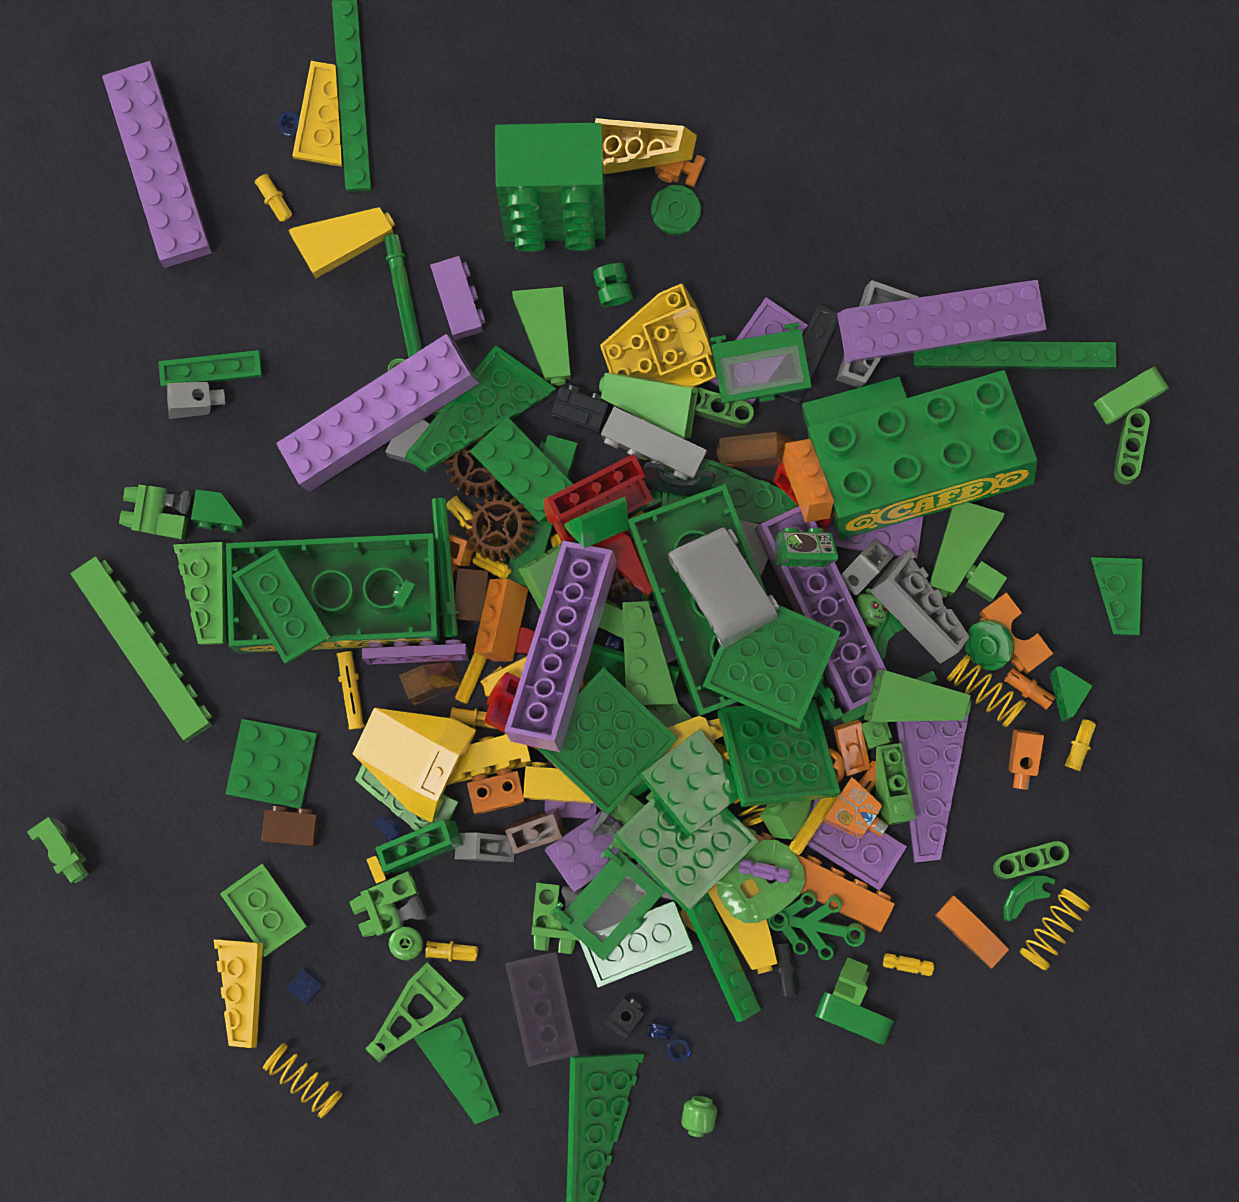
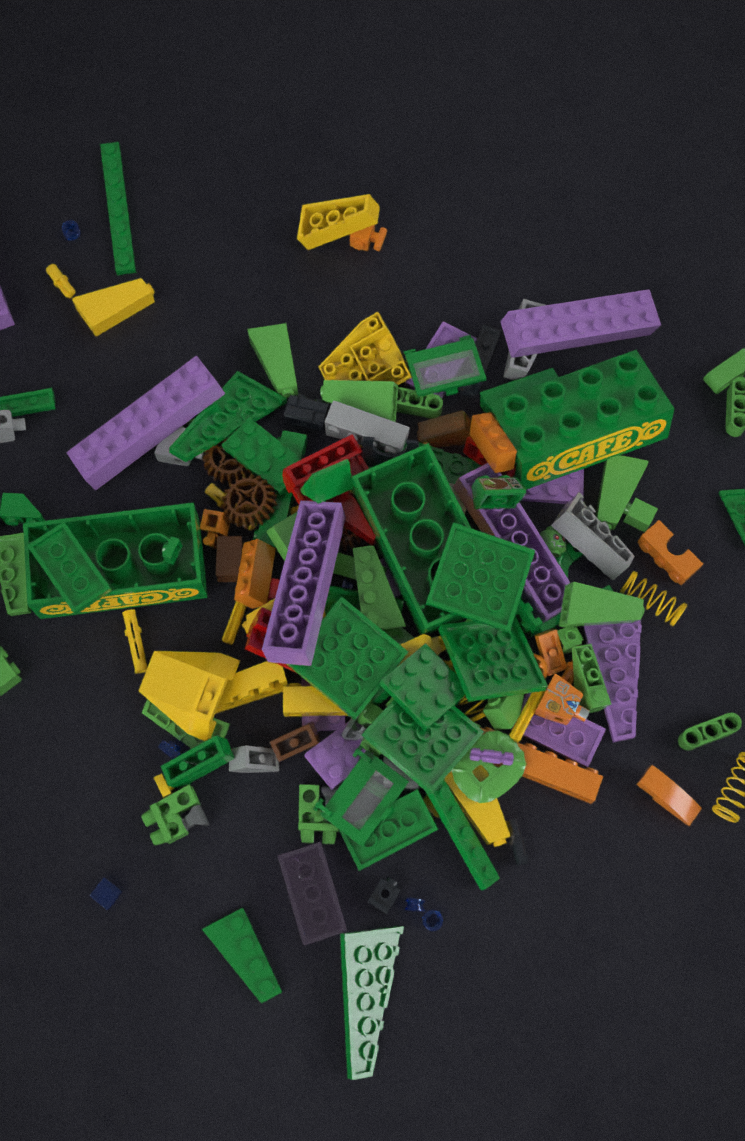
camera: 10 degrees left, 10 degrees down
yellow wing [214,939,263,1048] -> none
bright green plate [220,864,307,957] -> none
green plate [226,719,318,809] -> none
reddish brown brick [261,806,319,847] -> none
yellow piece [263,1043,342,1119] -> none
yellow wing [292,61,342,167] -> none
medium lavender plate [362,640,469,665] -> none
bright green plate [365,962,464,1063] -> none
green axle [384,234,422,358] -> none
bright green head [389,927,423,961] -> none
clear orange slope [399,662,460,705] -> none
yellow axle [426,941,478,962] -> none
medium lavender brick [430,256,485,341] -> none
green axle [432,498,459,637] -> none
yellow axle [450,707,496,729] -> none
orange brick [467,768,525,815] -> none
yellow axle [473,552,511,579] -> none
green brick [495,123,606,252] -> none
green wheel [593,263,633,307] -> none
green tile [651,185,701,235] -> none
light grey windscreen [668,527,779,650] -> none
bright green head [681,1096,717,1137] -> none
green plant [767,890,866,960] -> none
green beam [815,992,894,1045] -> none
bright green window [833,957,870,1006] -> none
light grey torso [841,539,894,595] -> none
yellow axle [883,953,934,976] -> none
green plate [913,341,1116,369] -> none
green tile [965,619,1015,670] -> none
green piece [1003,876,1055,921] -> none
orange pin [1004,667,1055,710] -> none
orange torso [1009,729,1044,790] -> none
green slope [1049,666,1092,723] -> none
yellow axle [1065,719,1096,771] -> none

